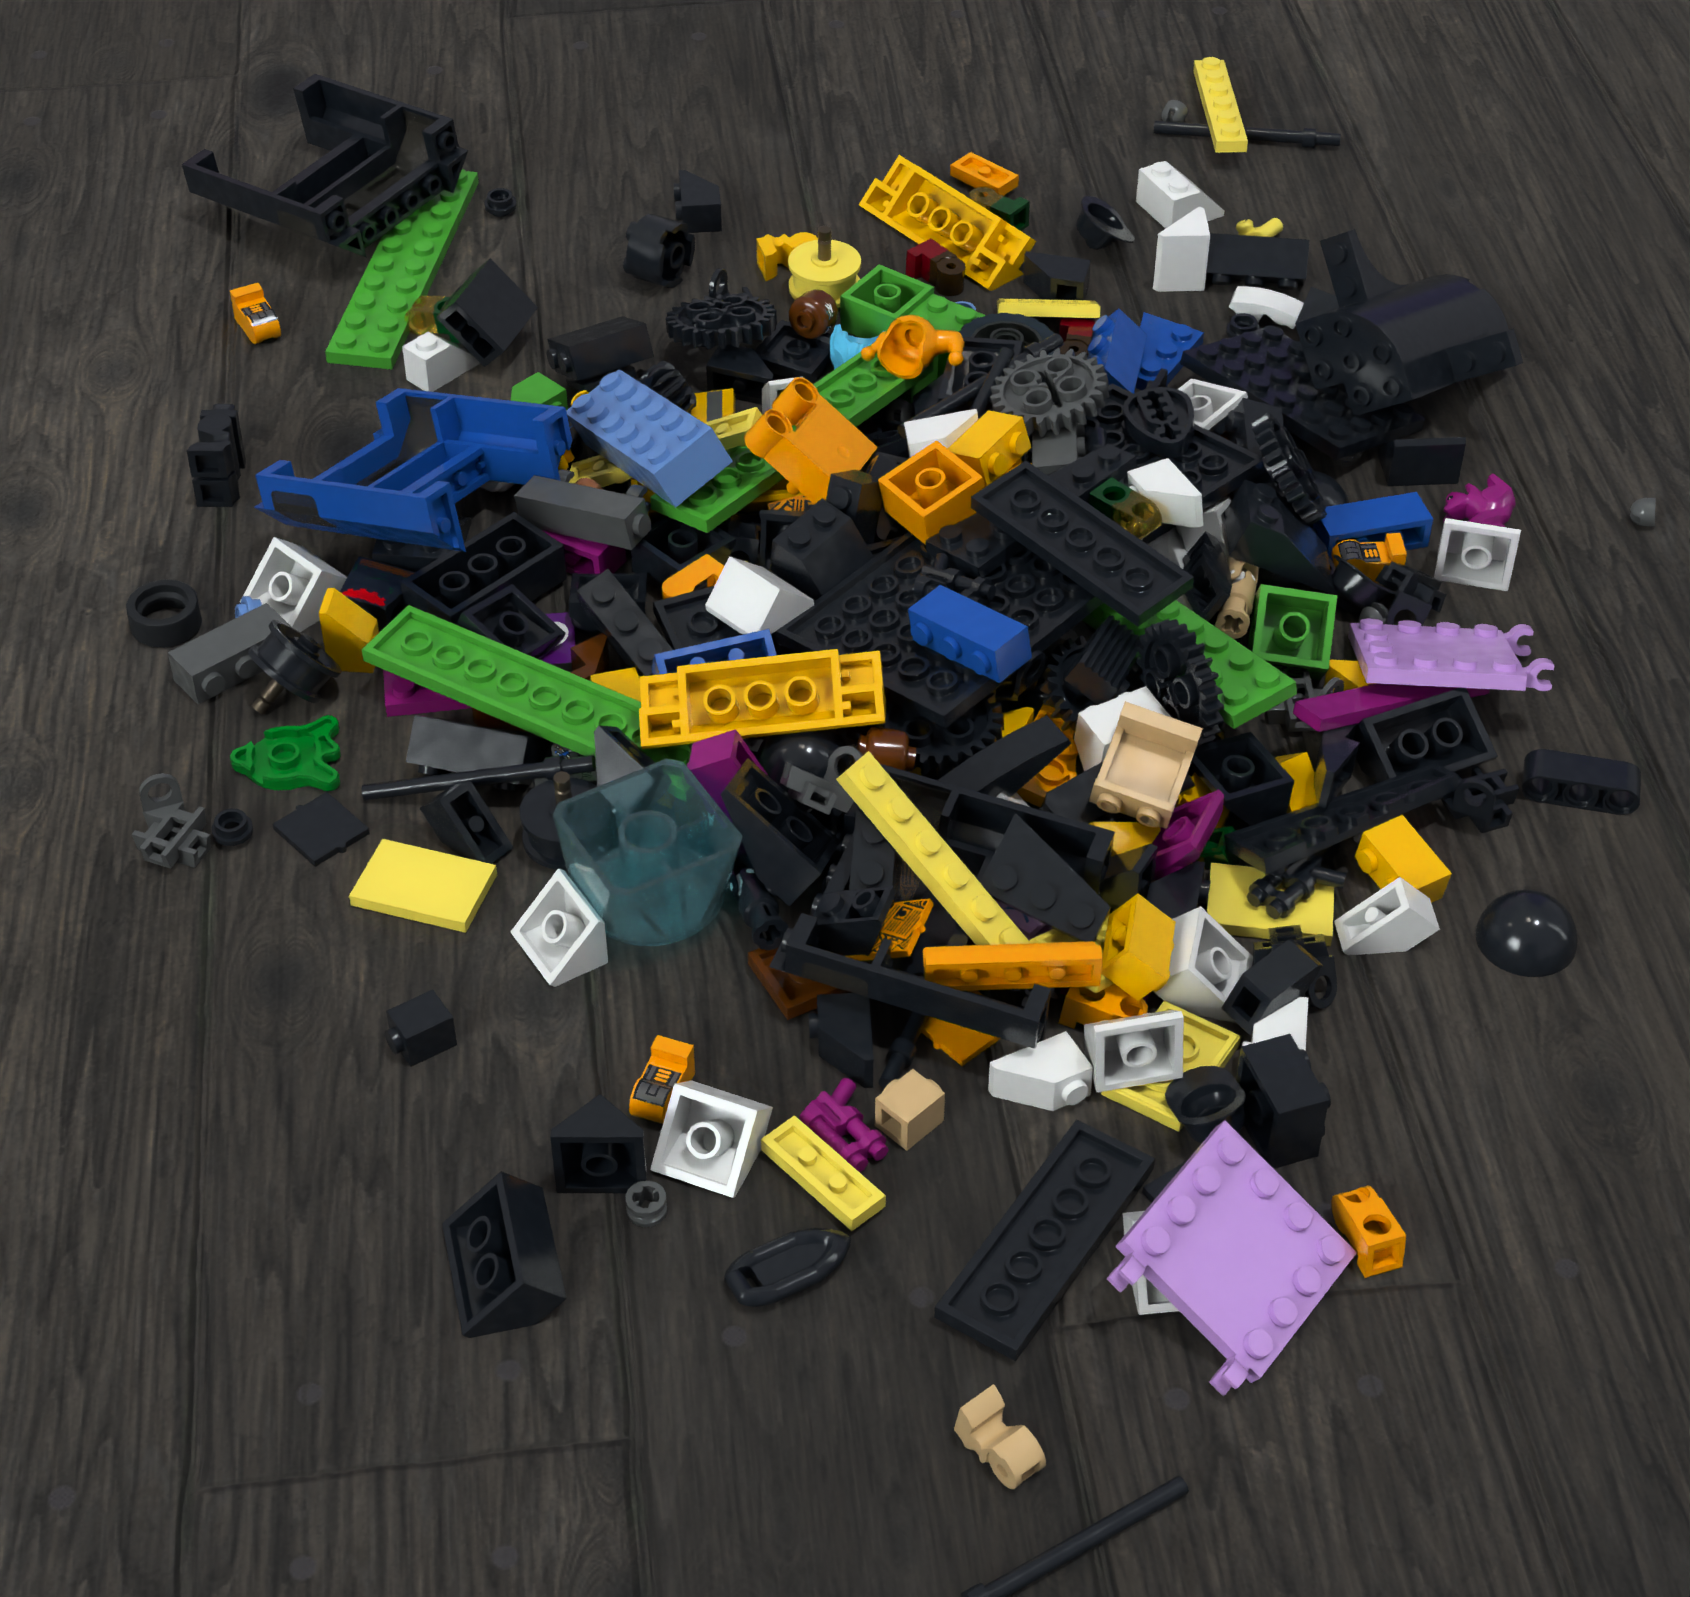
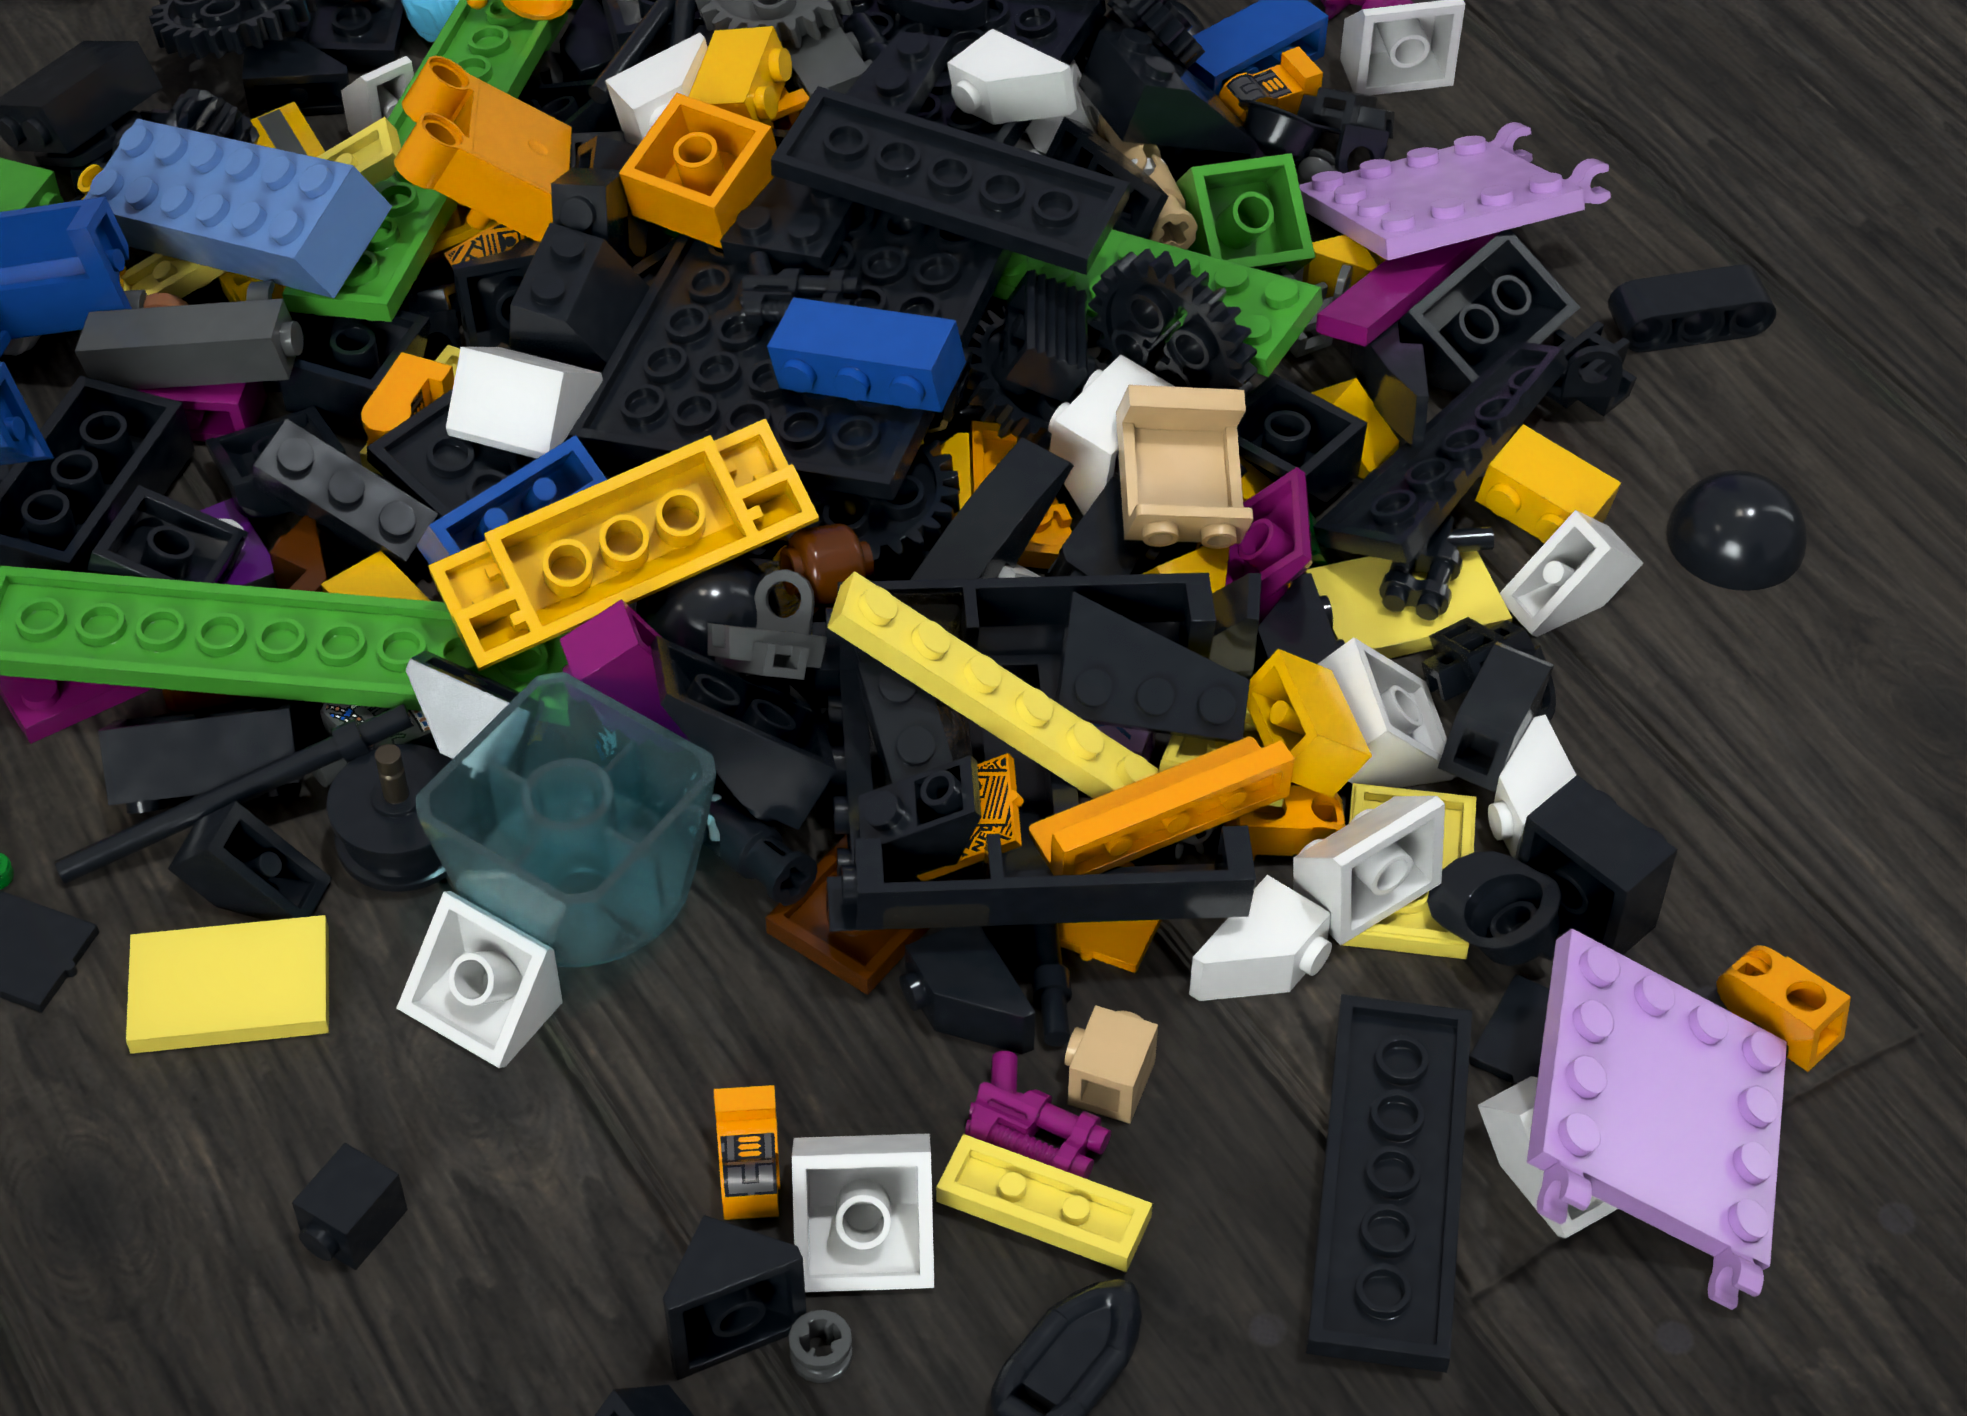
camera: 25 degrees left, 5 degrees up
clear yellow leg [1089,477,1162,540] -> none

